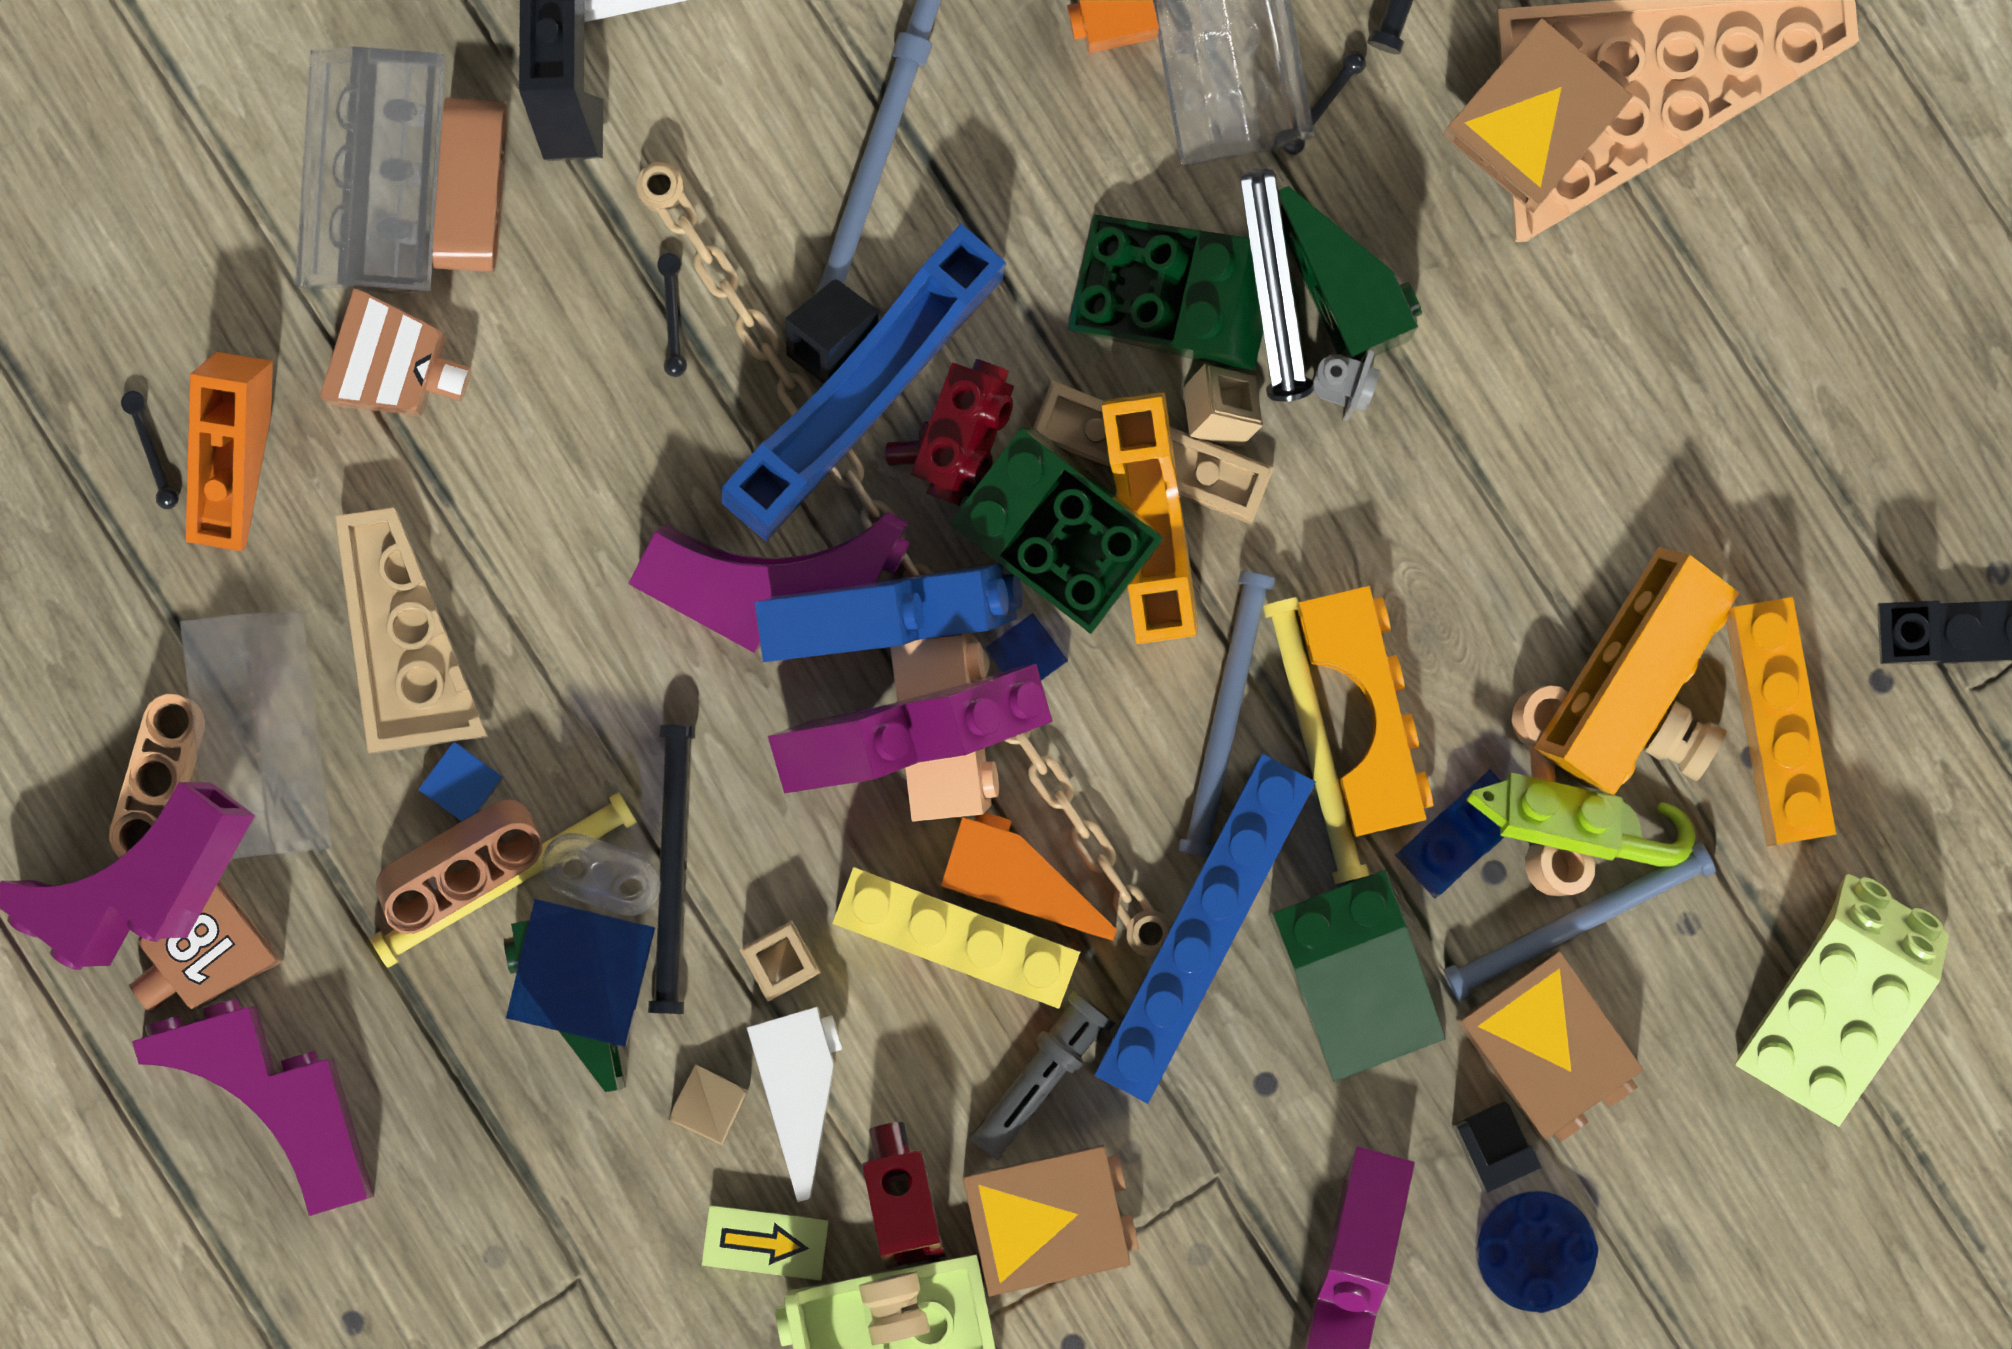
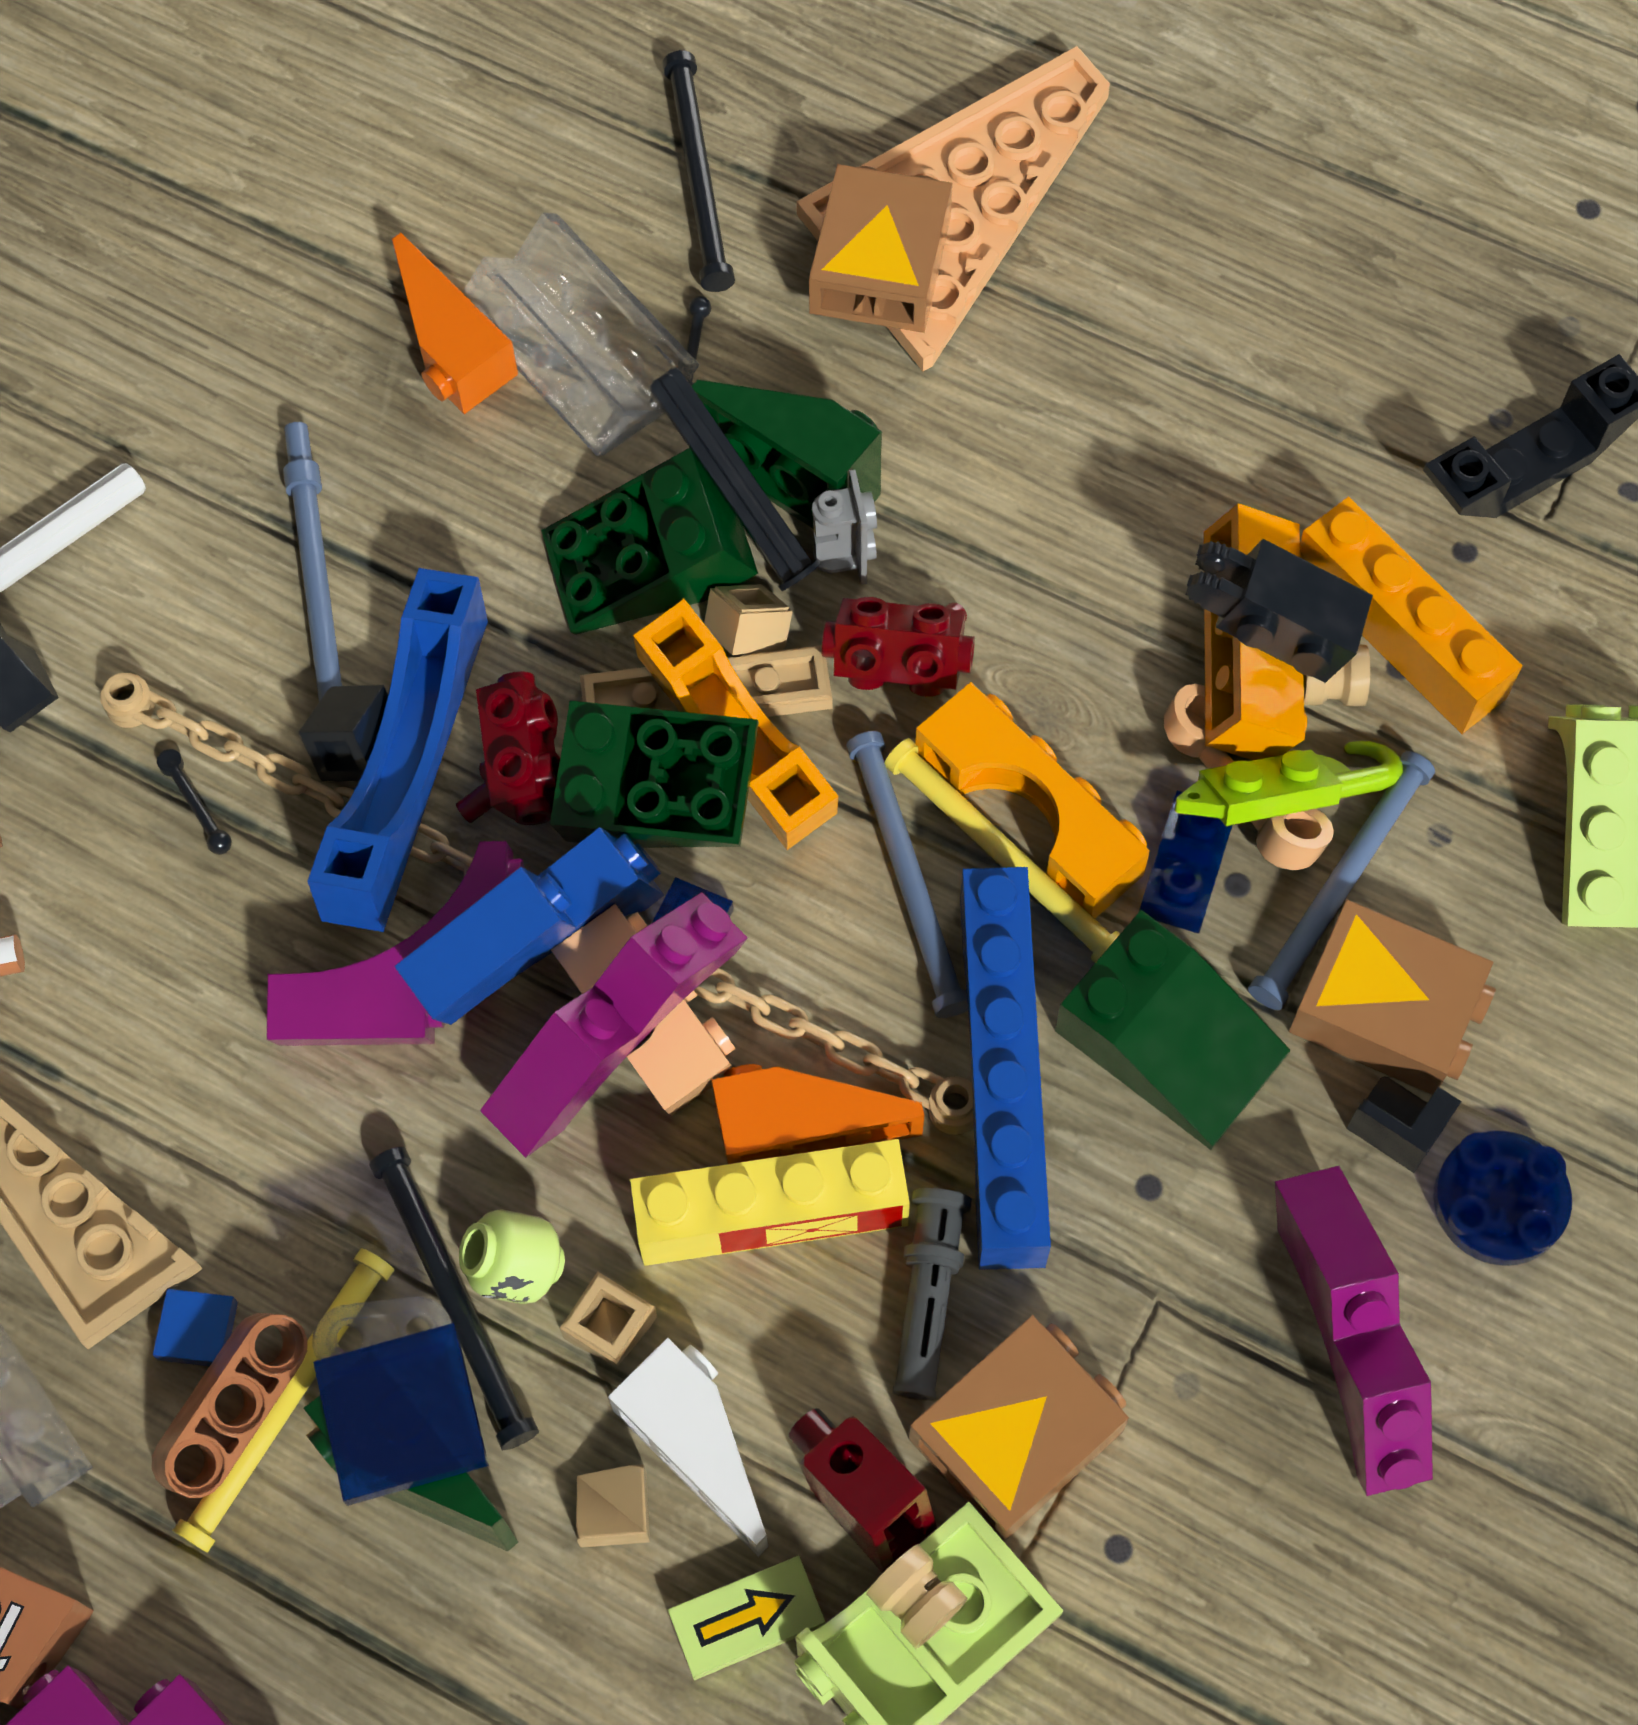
camera: 25 degrees left, 20 degrees down
none -> yellowish green head [459,1209,565,1304]
none -> dark red brick [822,597,975,697]
none -> black hinge [1185,539,1373,683]

